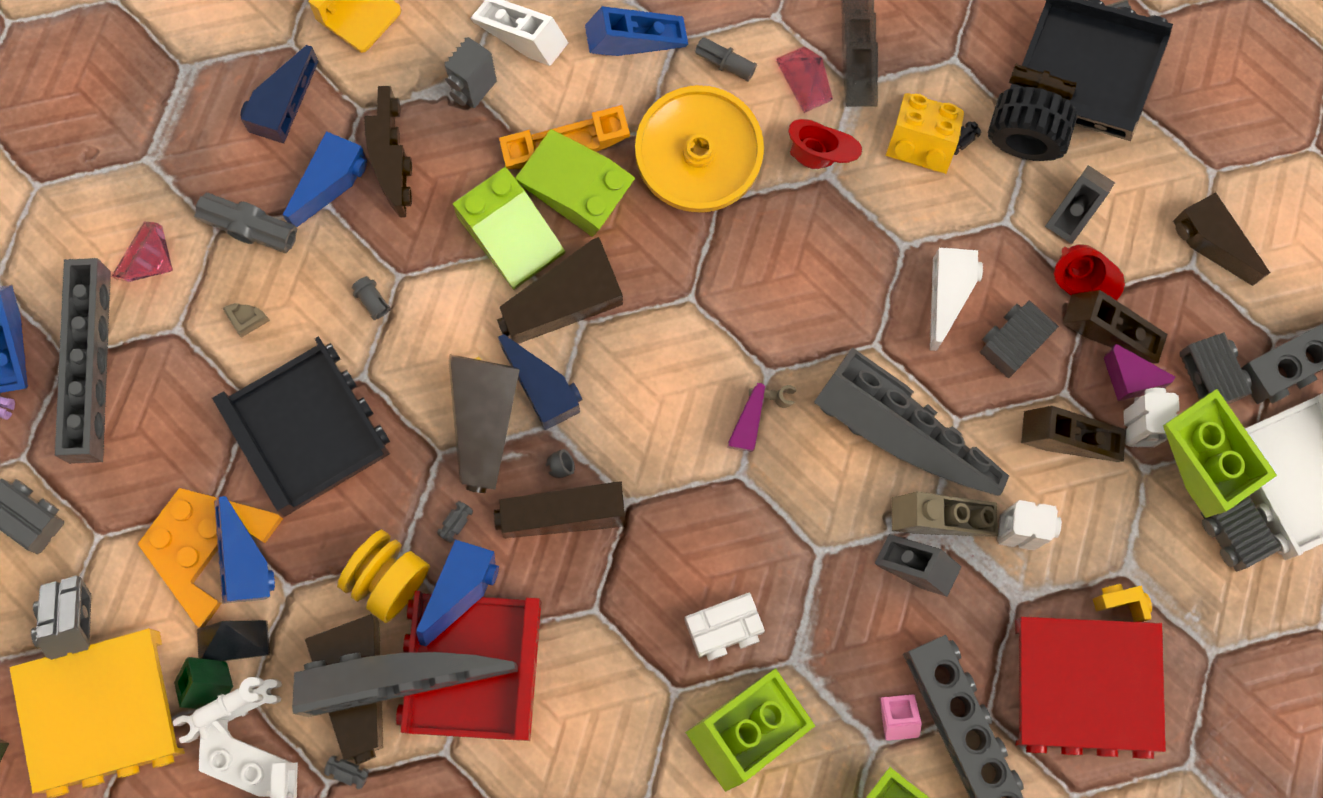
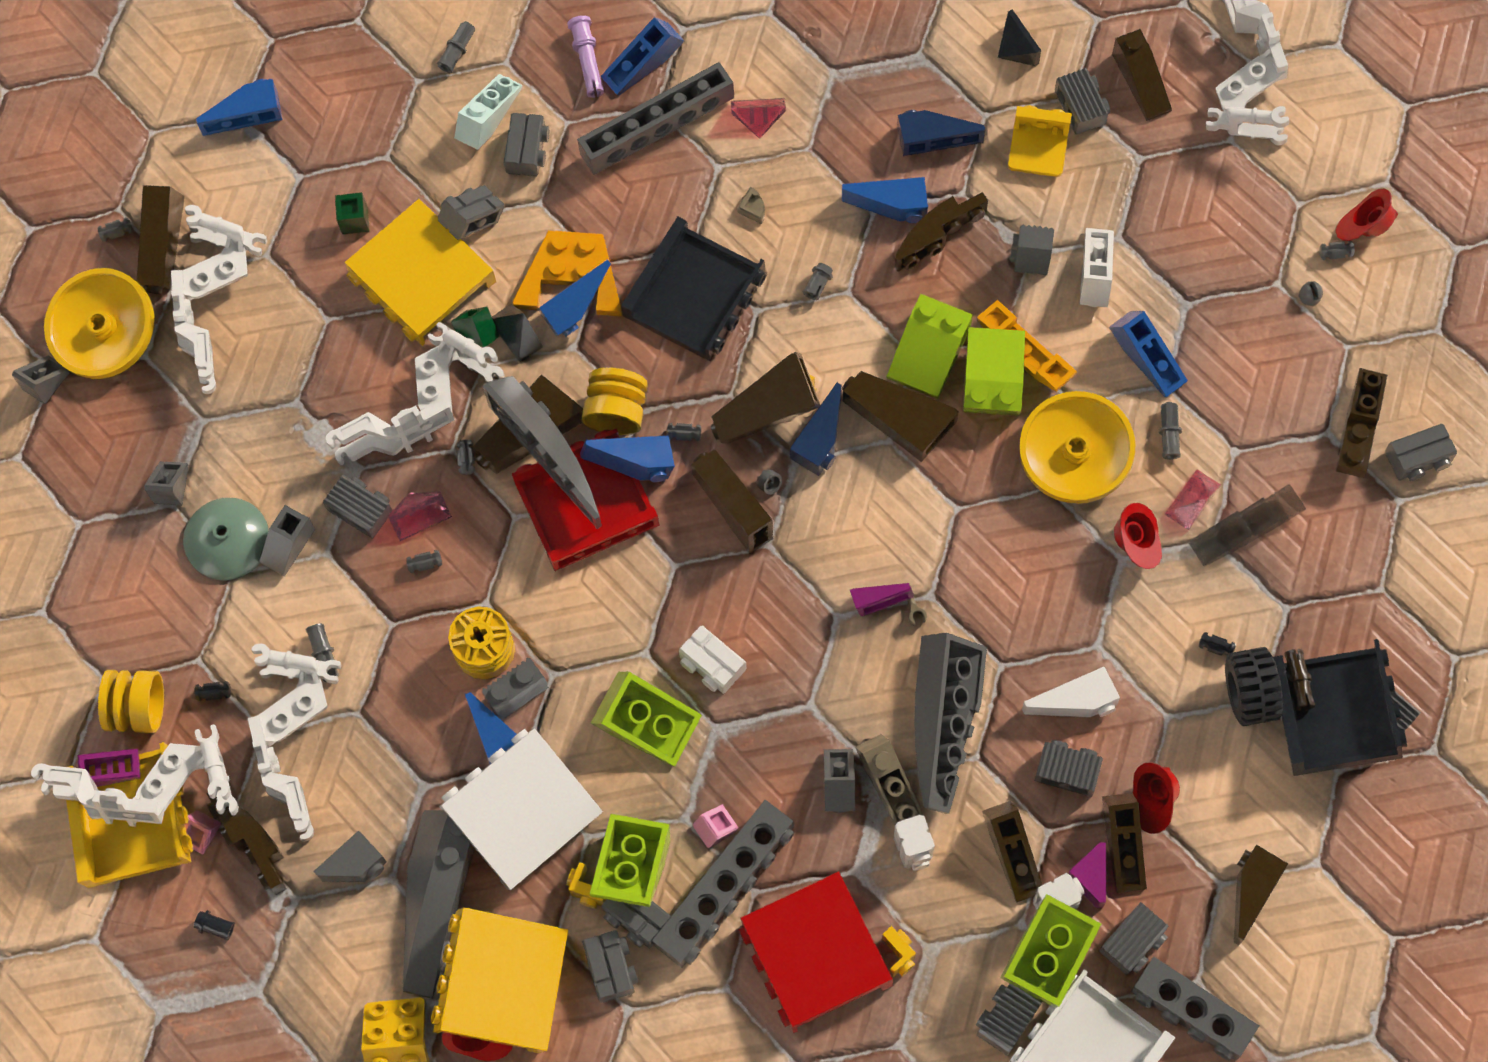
camera: 70 degrees right, 5 degrees down
dark grey piece [194,192,298,253] -> none
yellow bracket [885,93,964,174] -> none
dark grey slope [1045,165,1115,244] -> none

